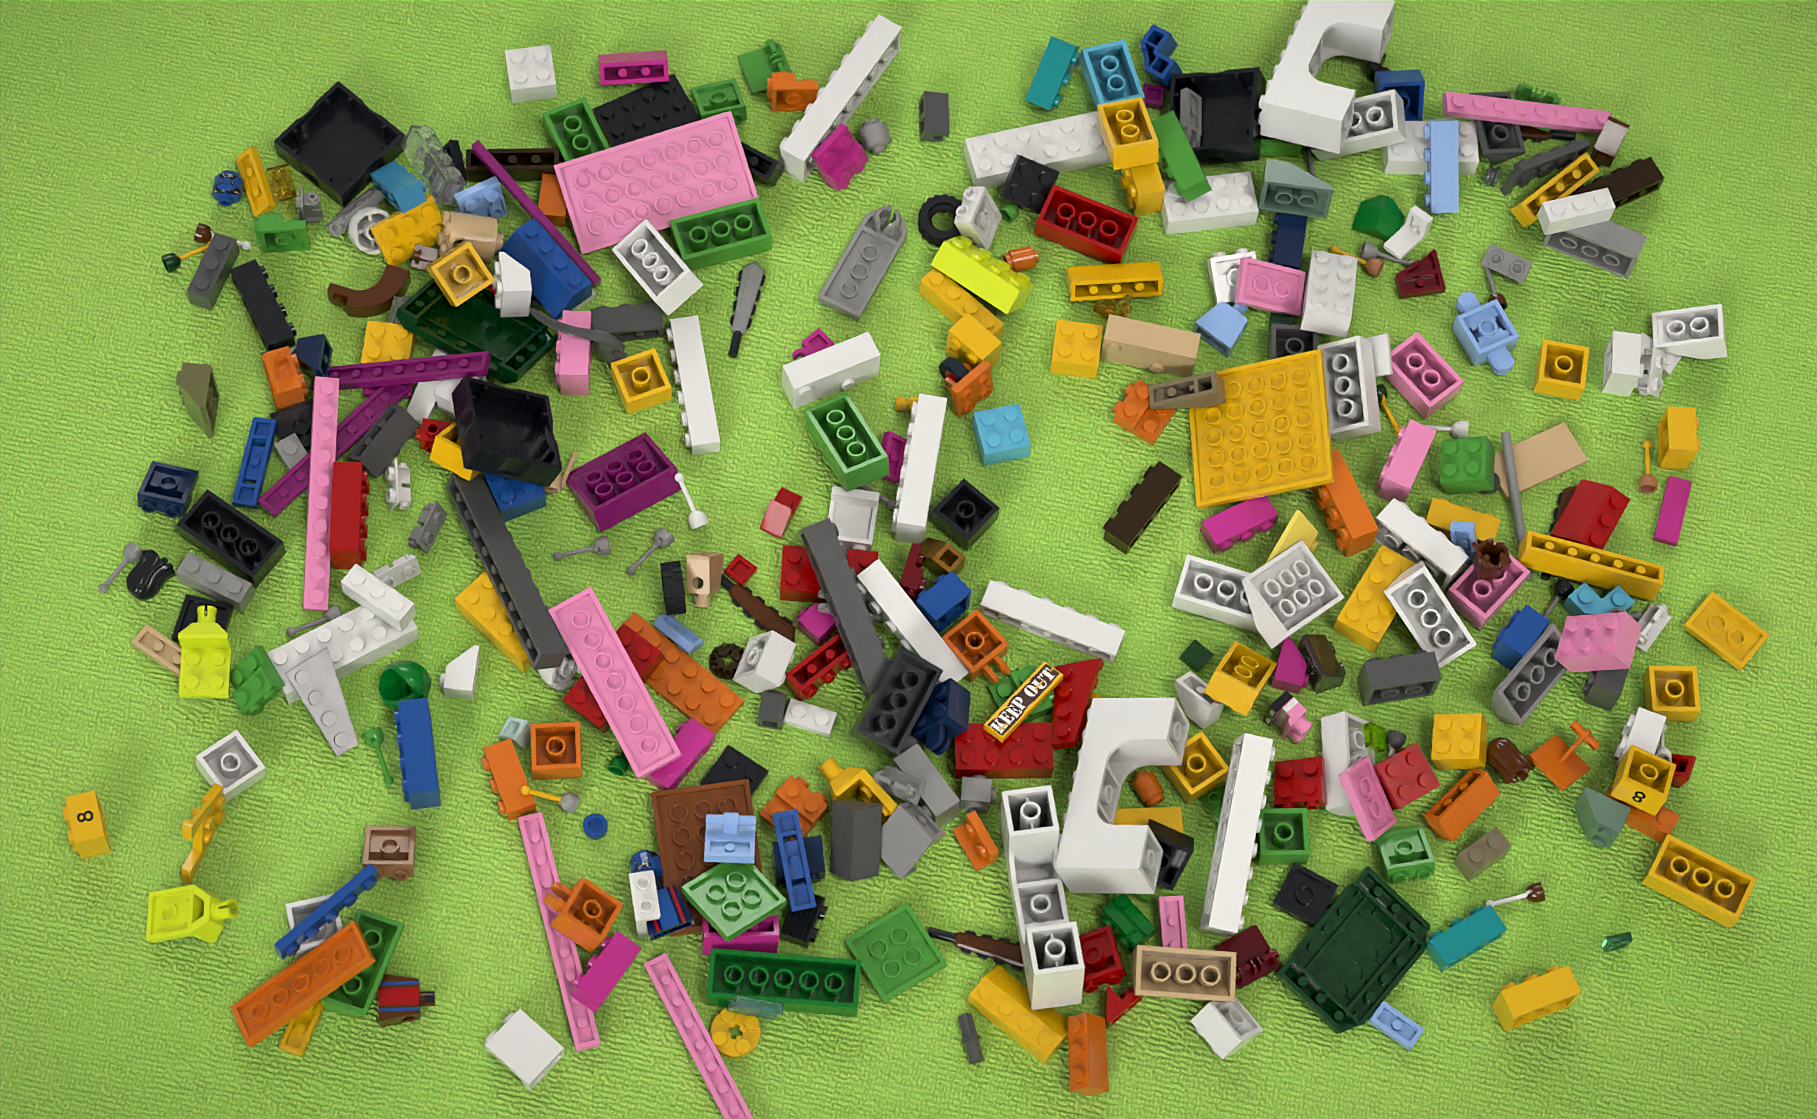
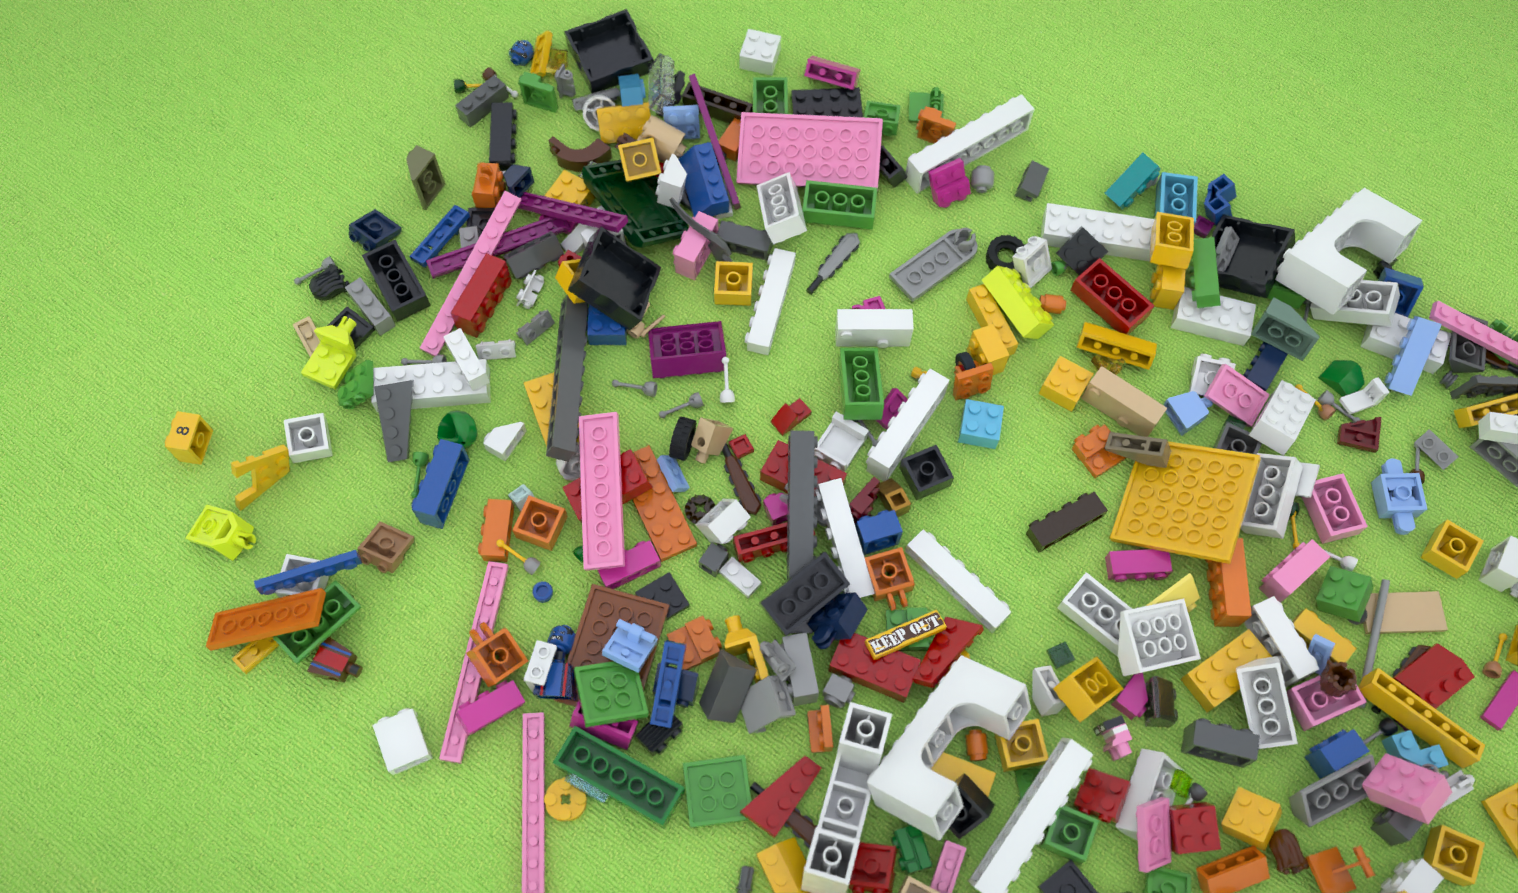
camera: 30 degrees right, 0 degrees up
none -> red wing [740,756,822,838]

